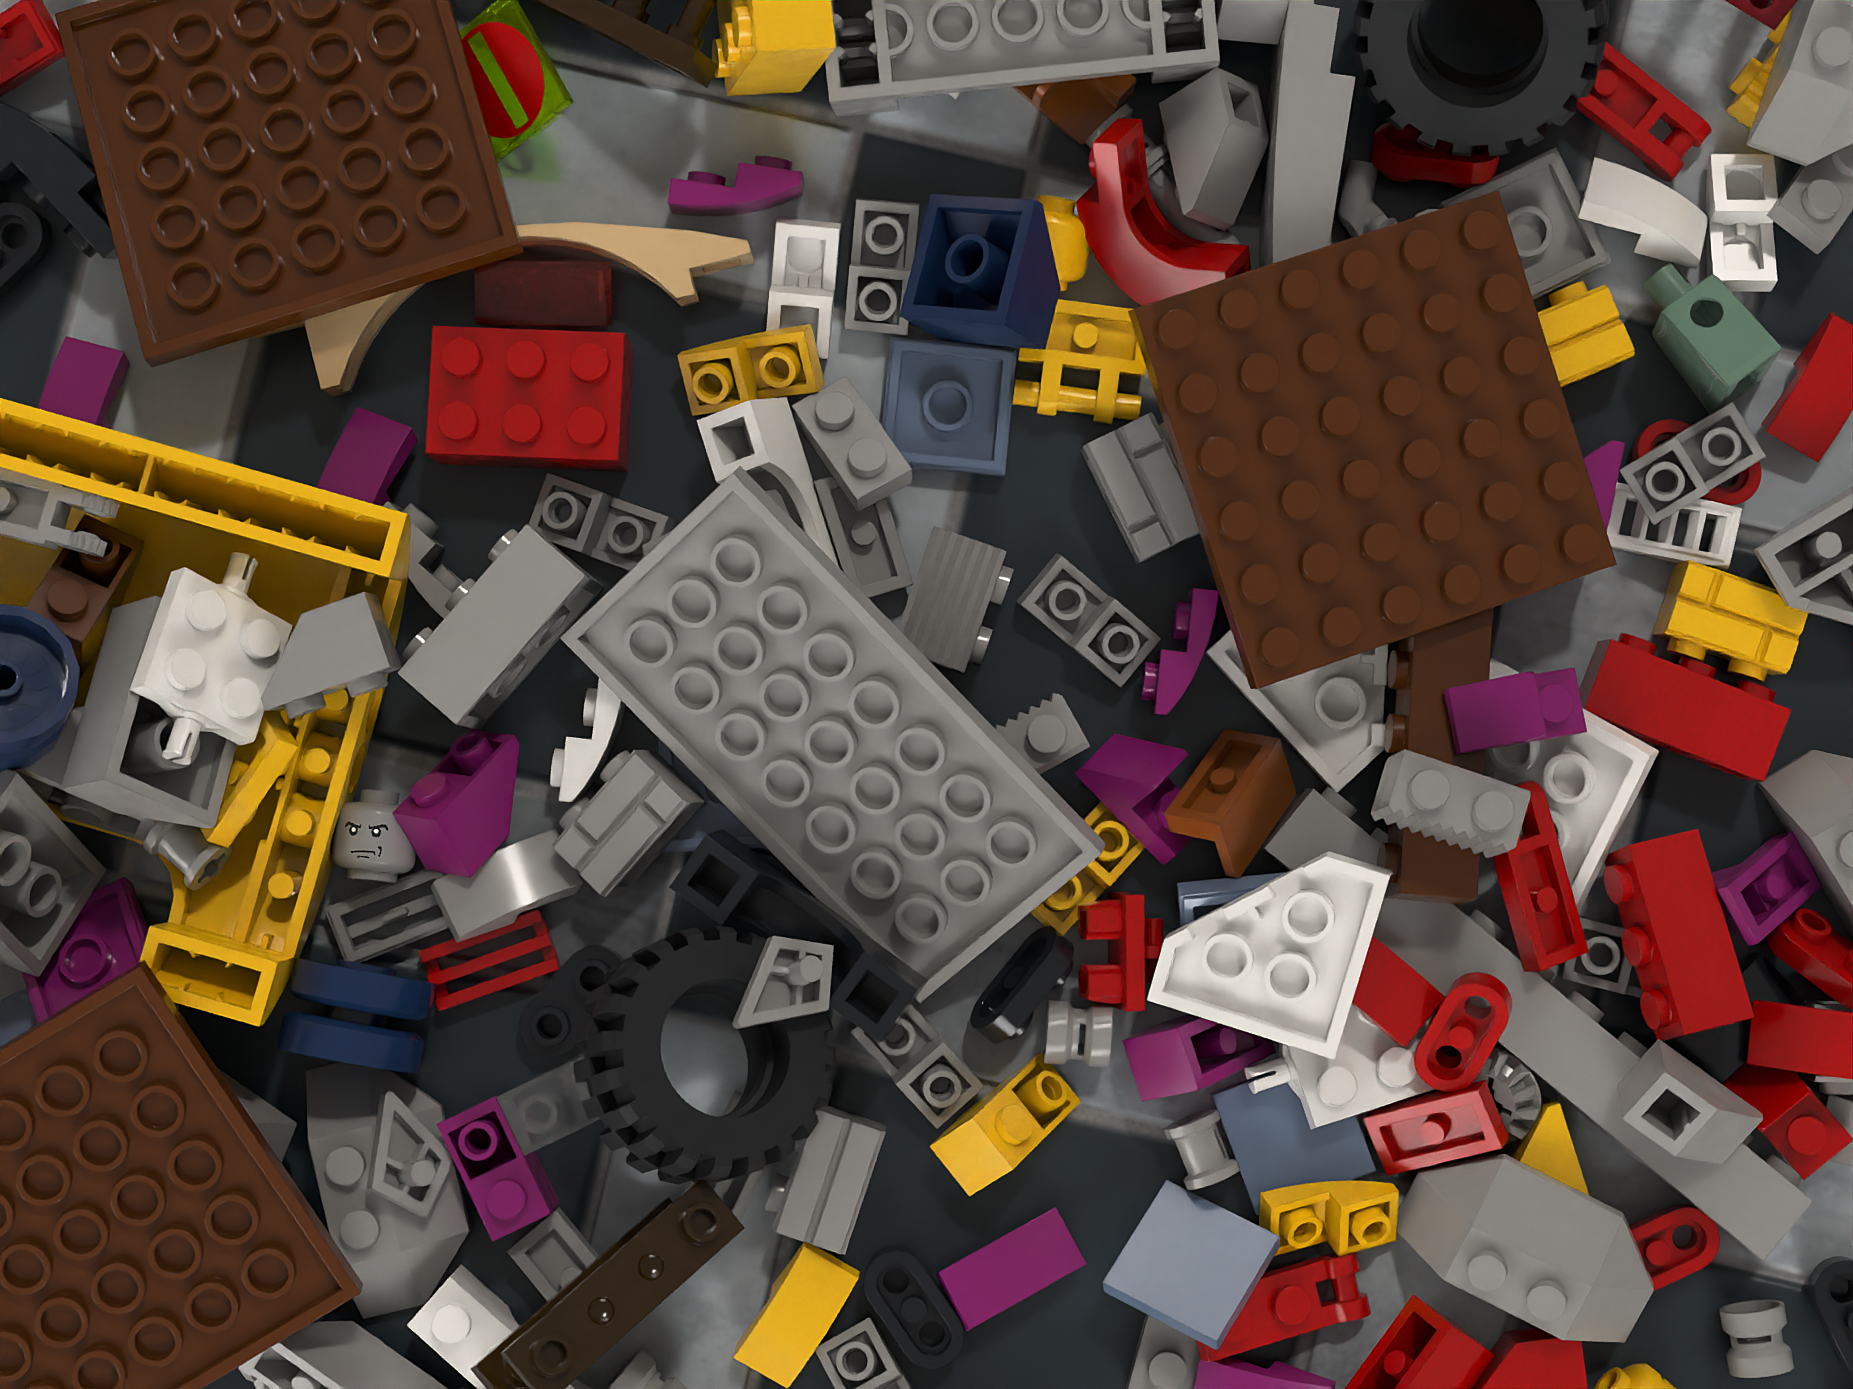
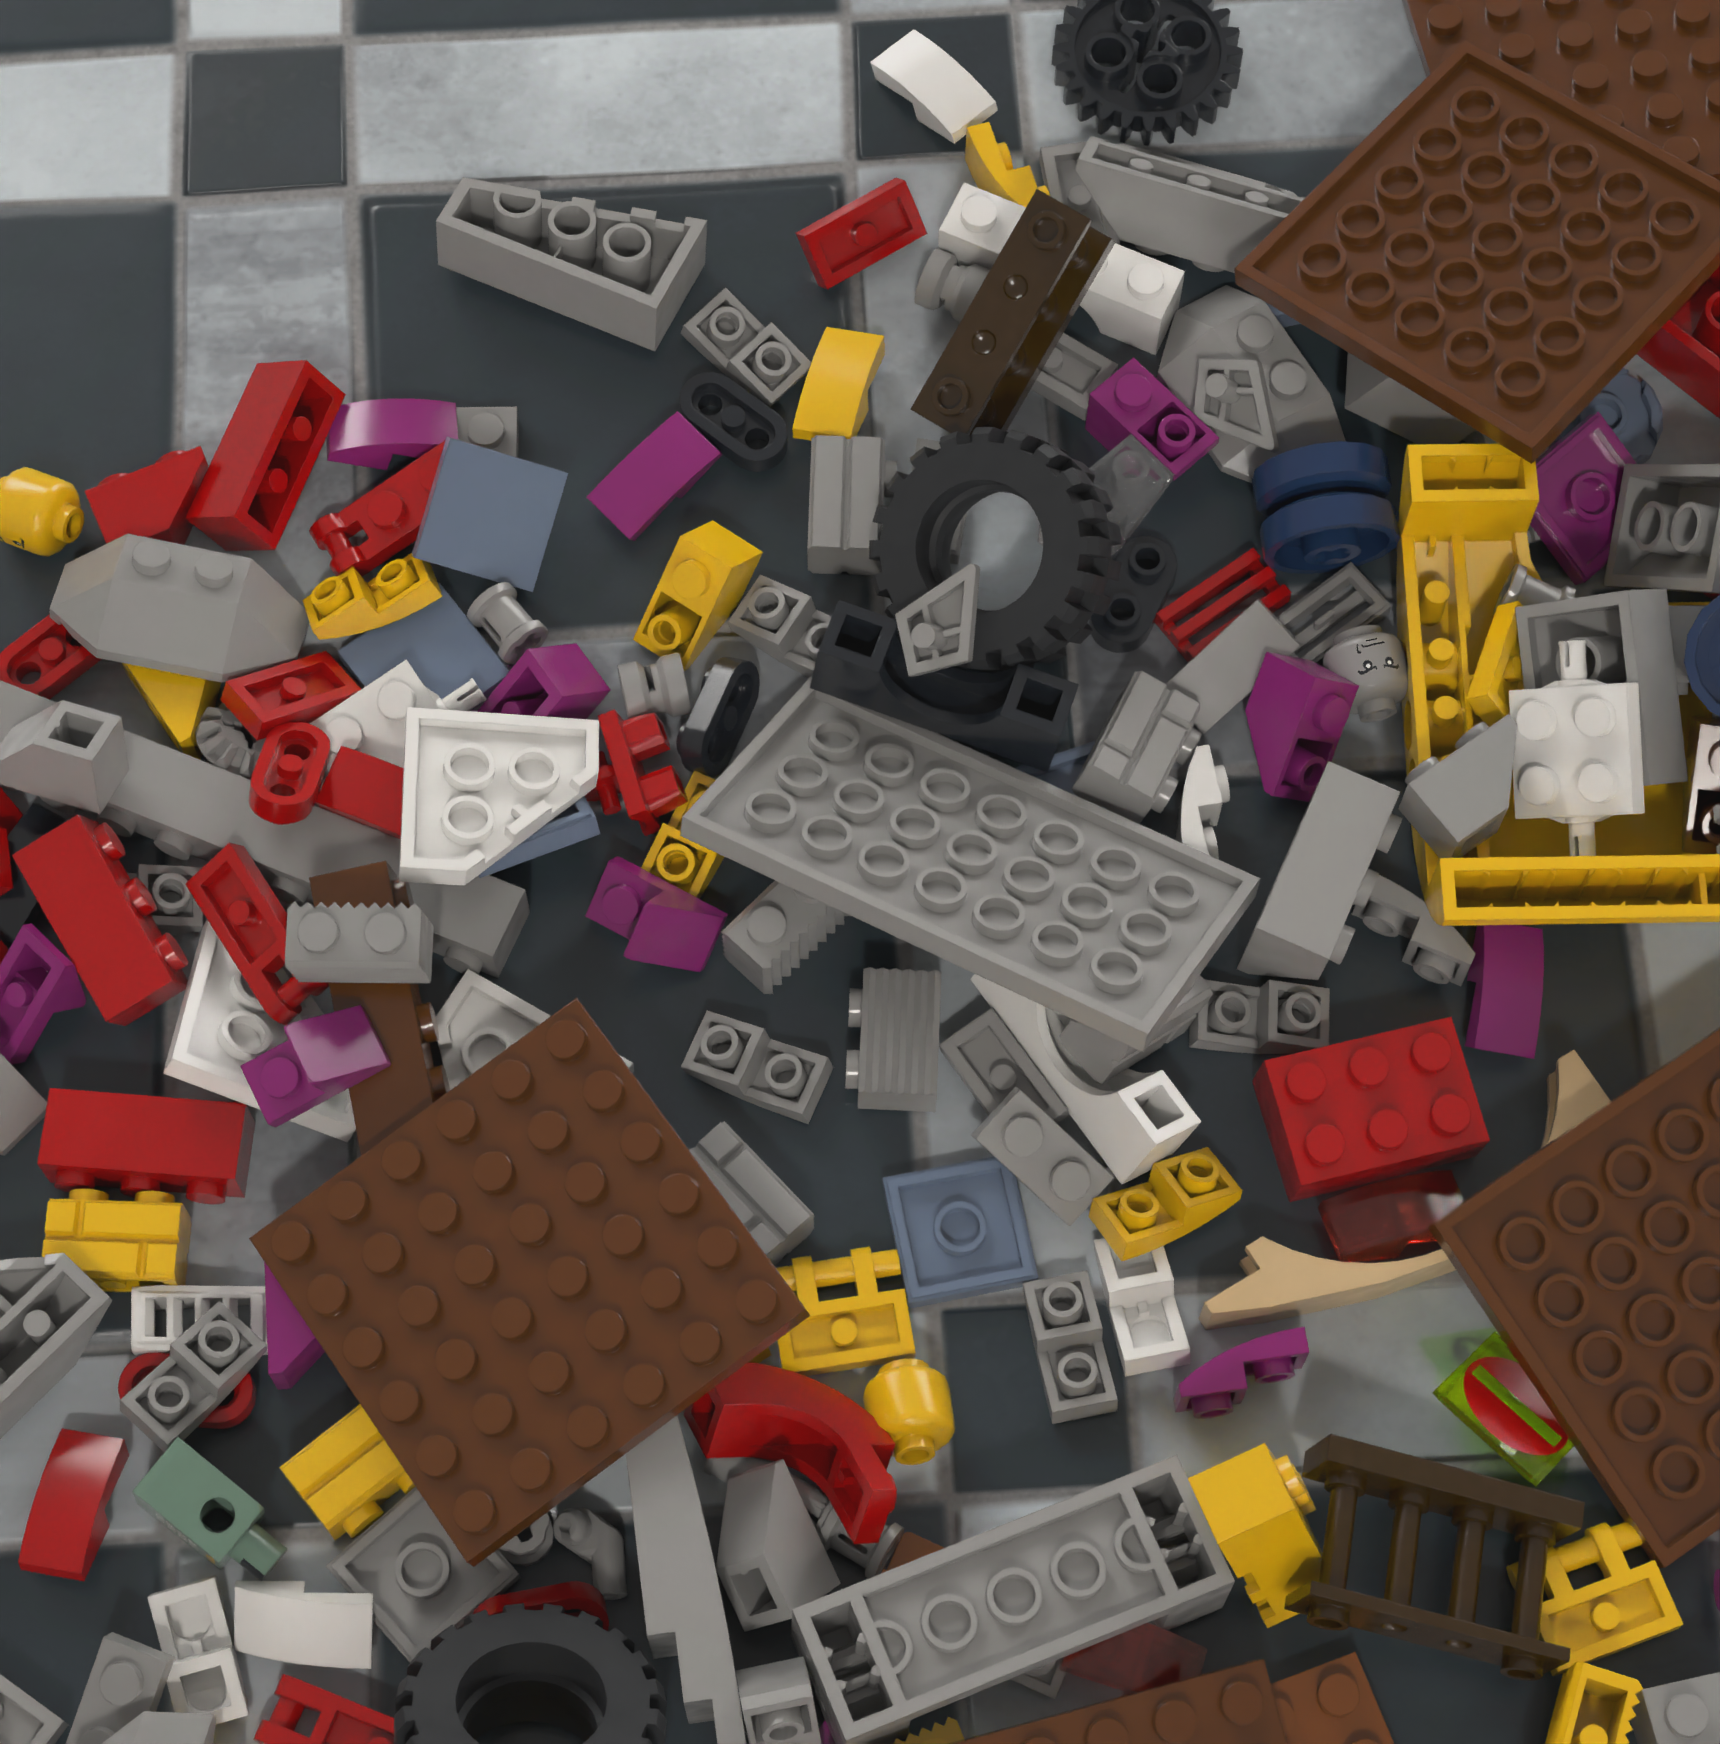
camera: 160 degrees right, 20 degrees down
dark blue slope [899,194,1061,350] -> none
magenta slope [1141,588,1219,716] -> none
dark orange panel [1164,728,1296,878] -> none

